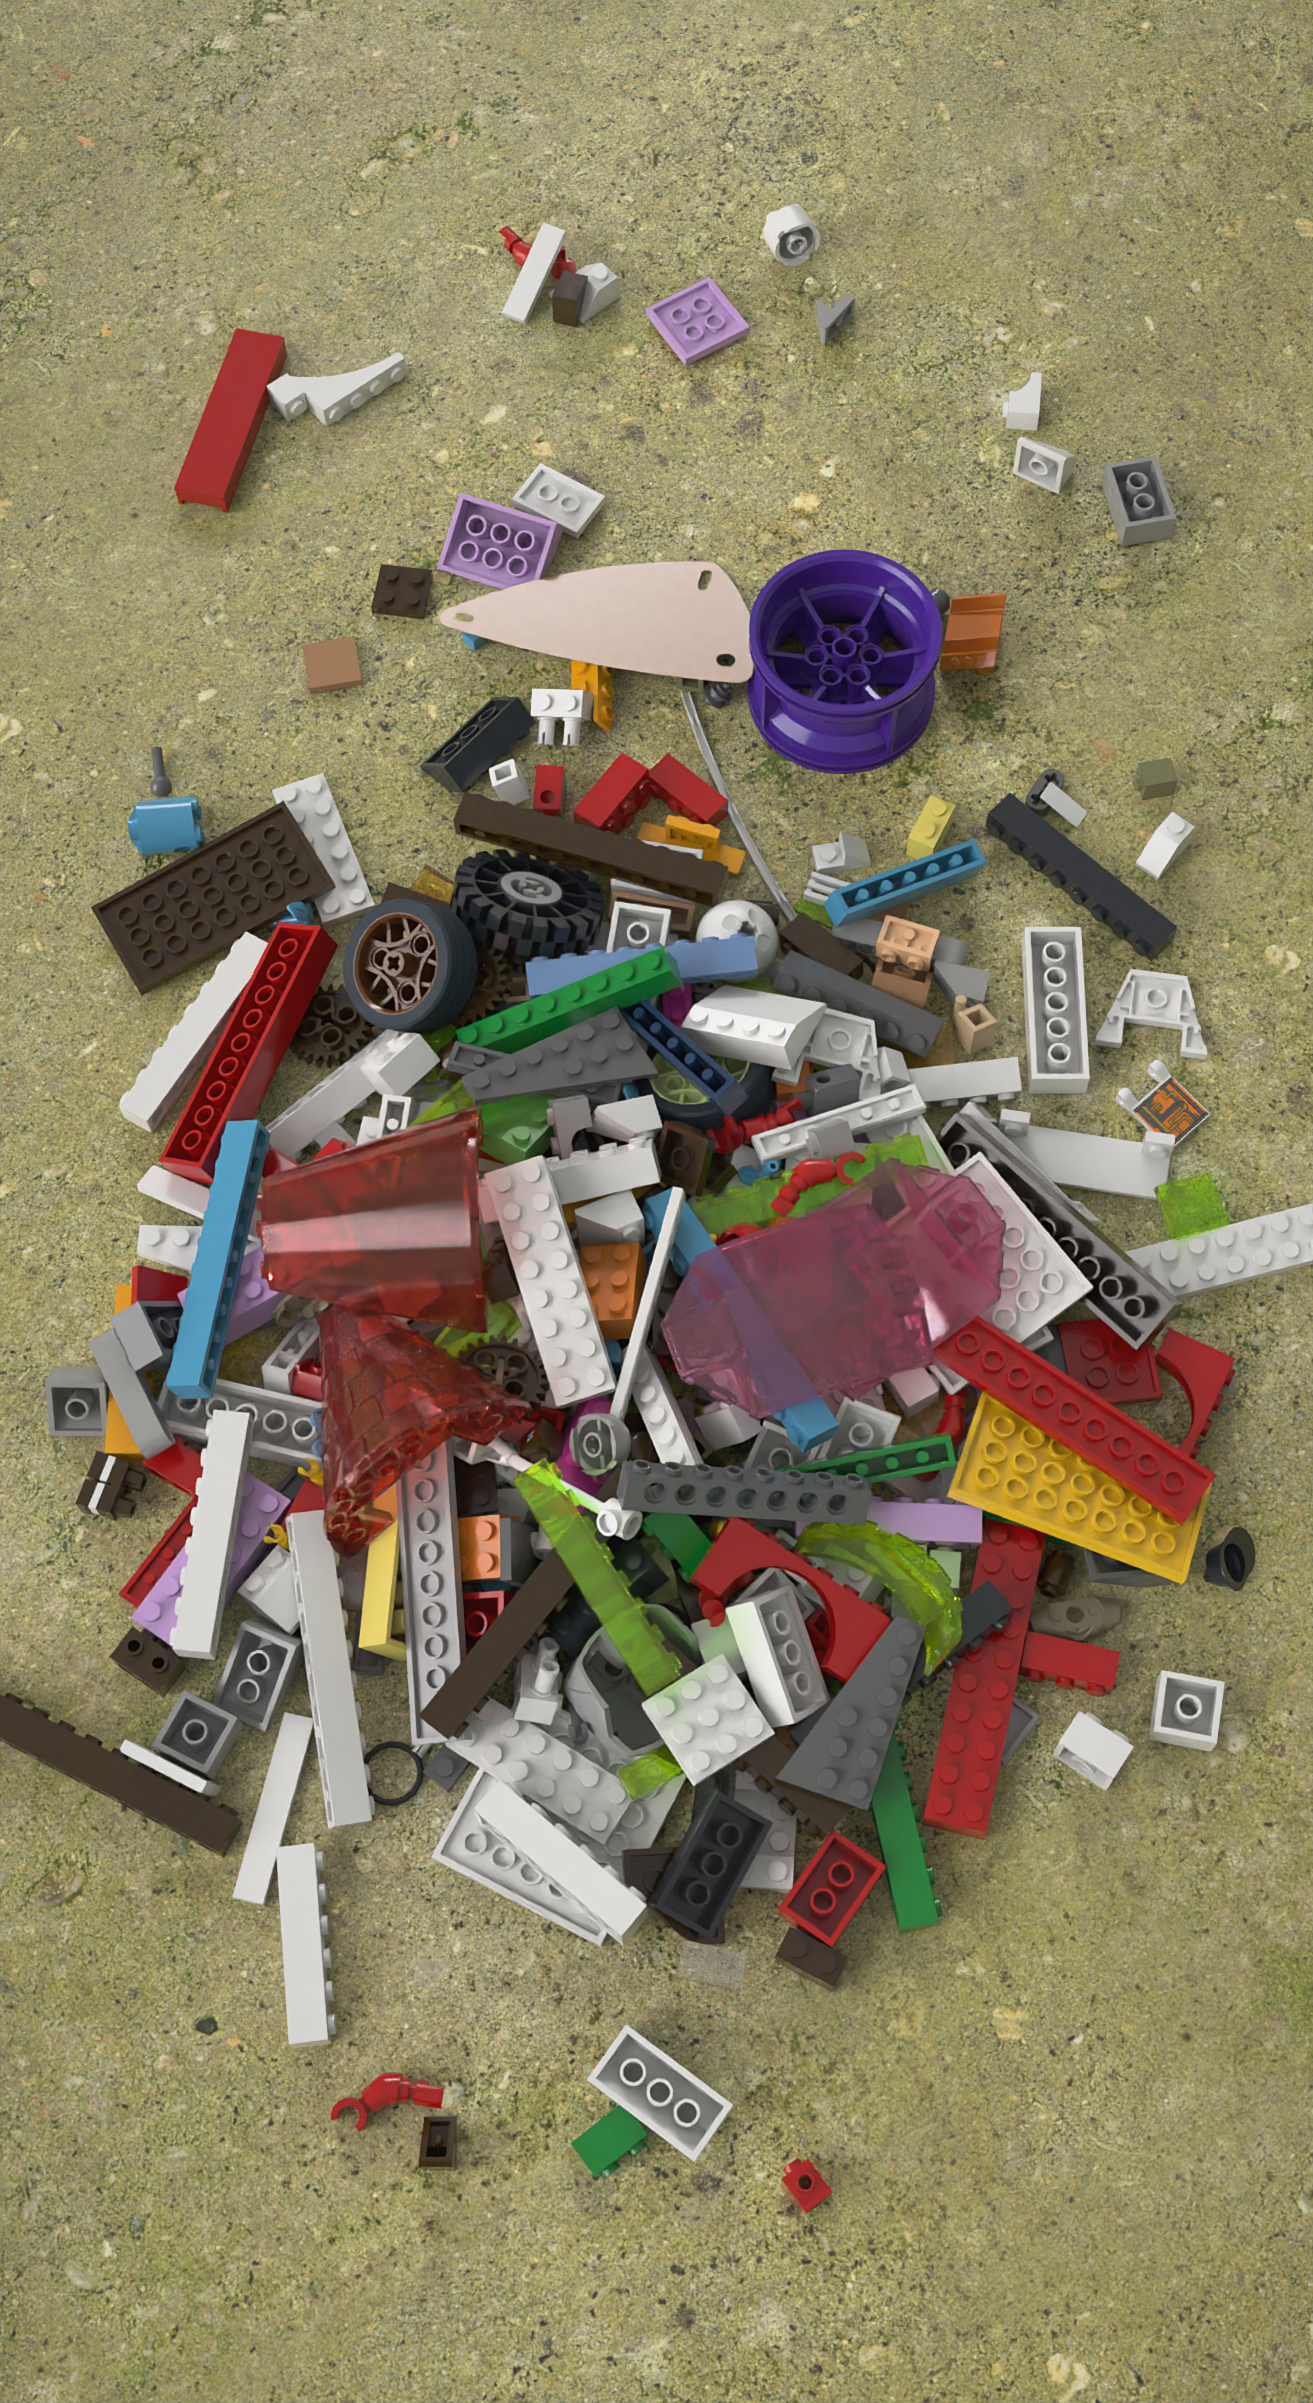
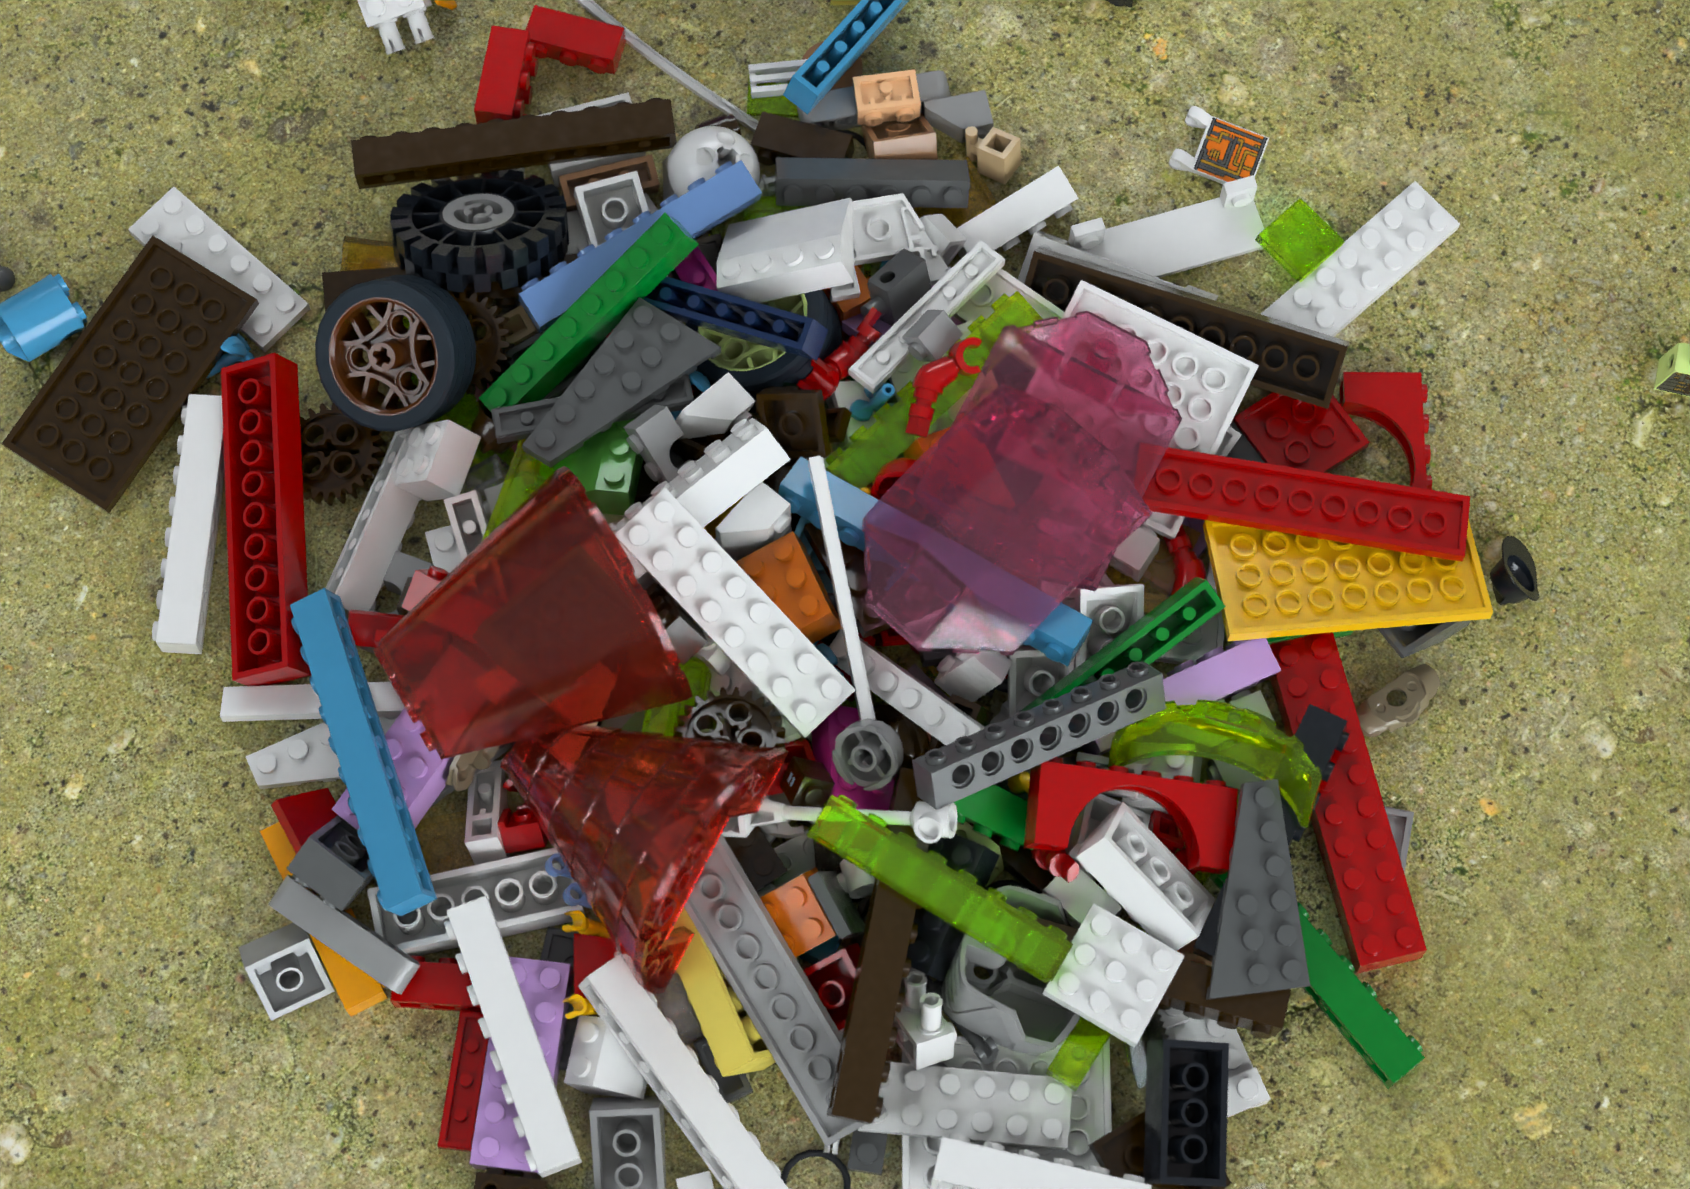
camera: 30 degrees left, 5 degrees up
dark brown hips [75,1451,147,1521] -> none
medium nougat tile [302,636,363,694] -> none
black slope [420,697,536,793] -> none
white brick [489,759,530,805] -> none
red torso [533,765,567,818] -> none
light orange bracket [637,815,746,876] -> none
dark brown brick [775,1927,848,1992] -> none
red brick [777,1829,886,1949] -> none
white slope [812,831,871,874] -> none
red brick [1018,1631,1120,1697] -> none
white brick [1021,927,1090,1094] -> none
dark brown brick [1036,1550,1075,1599] -> none
white brick [1052,1711,1134,1791] -> none
white wing [1095,969,1207,1060] -> none
white brick [1148,1670,1225,1752] -> none

